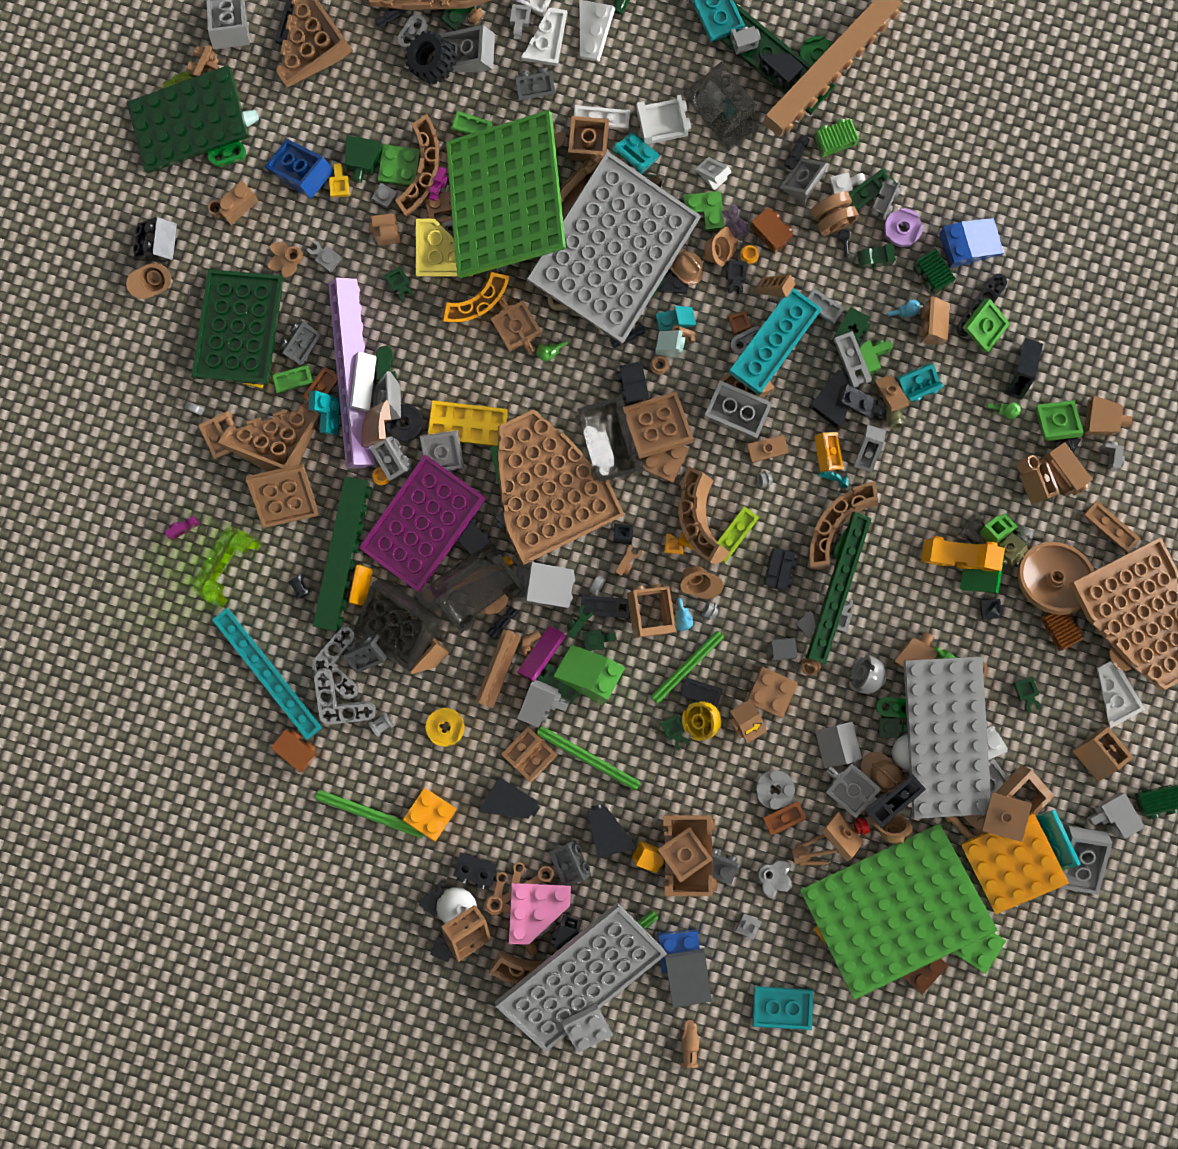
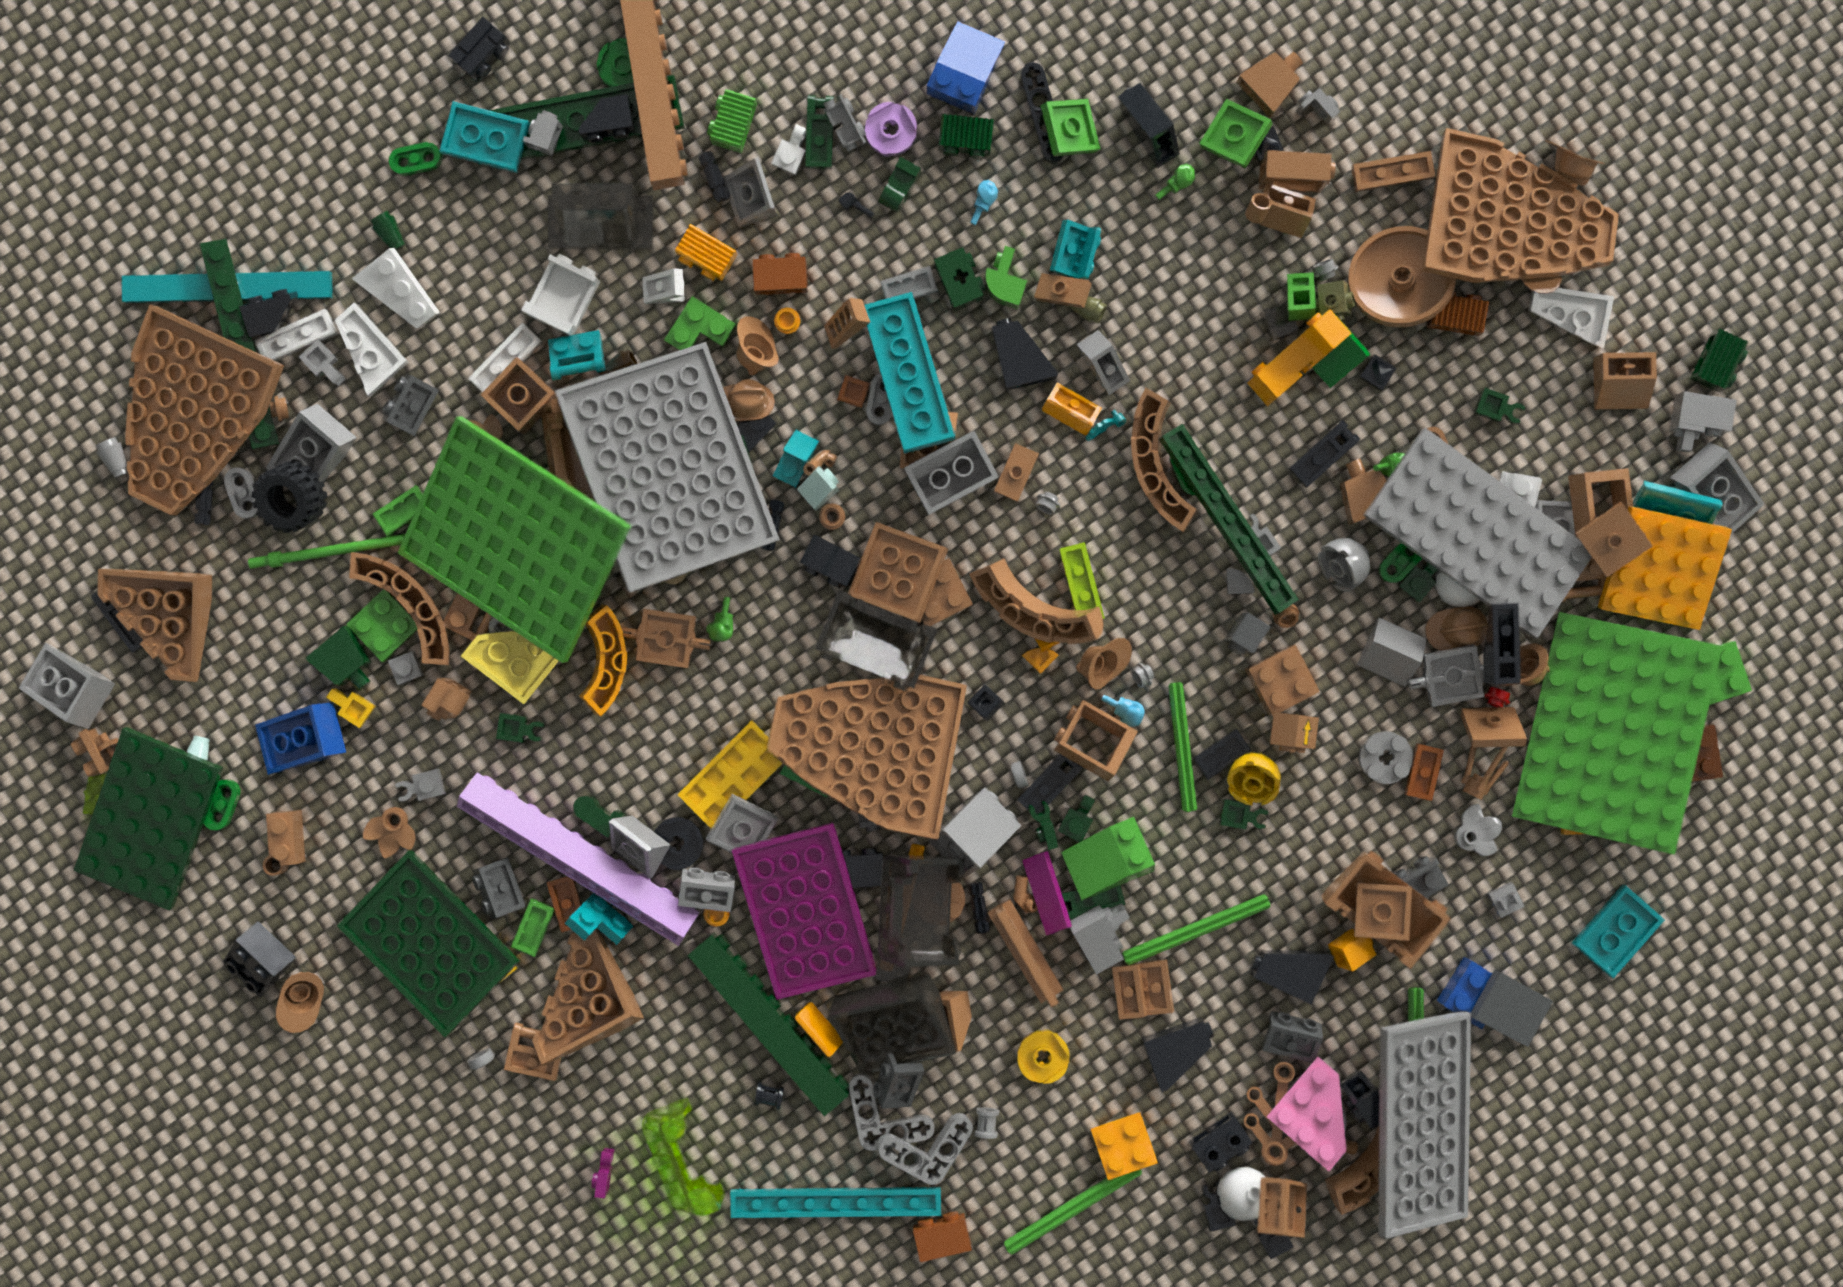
camera: 50 degrees left, 5 degrees up
medium nougat plate [246,464,319,528] -> none
white tile [350,352,376,412] -> none
medium nougat slope [362,401,391,447] -> none
magenta plate [429,166,448,201] -> none
light grey plate [561,1004,613,1053] -> none
medium nougat plate [615,545,642,577] -> none
medium nougat piece [681,1020,699,1068] -> none
clear purple plate [722,204,749,238] -> none
black plate [726,260,747,294] -> none
black brick [763,548,797,592] -> none
medium nougat wheel [810,191,859,236] -> none
light grey plate [834,331,871,388] -> none
black hinge [837,384,886,418] -> none
medium nougat slope [919,296,950,345] -> none
none -> bright green bar [248,534,405,569]
none -> light orange brick [675,224,738,282]
none -> black plate [1288,420,1360,488]

